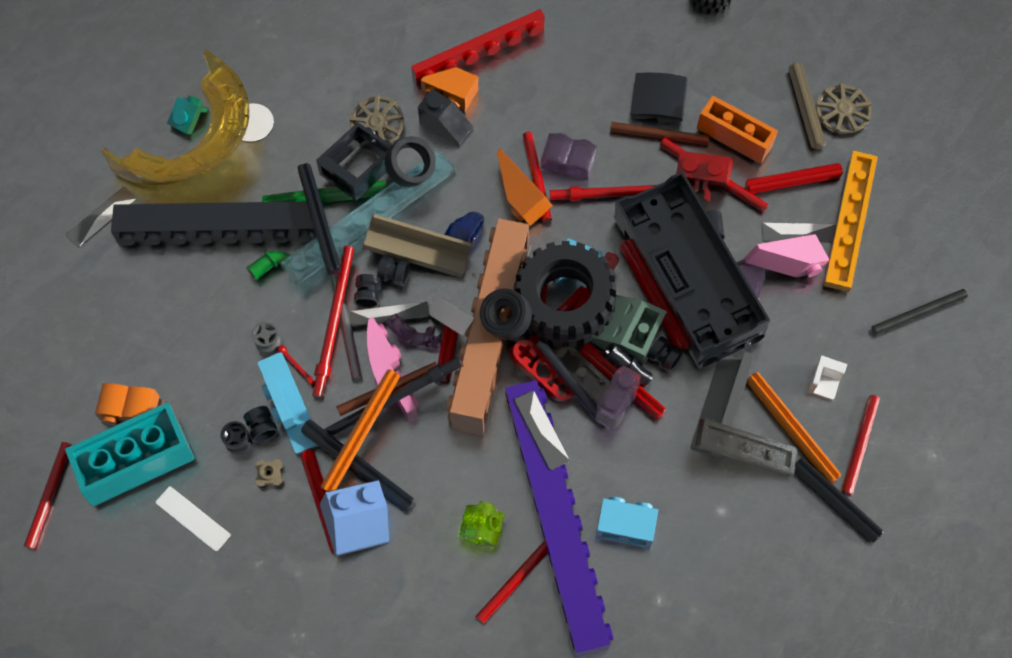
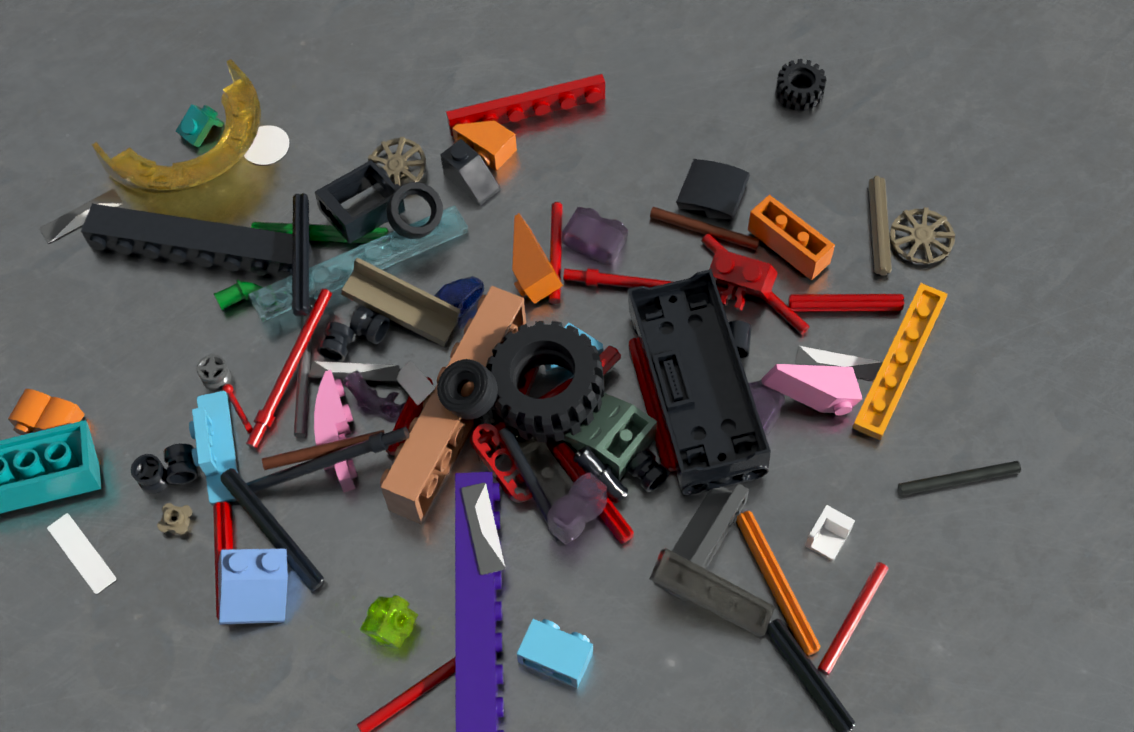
camera: 15 degrees right, 5 degrees down
orange axle [321,369,400,492] -> none

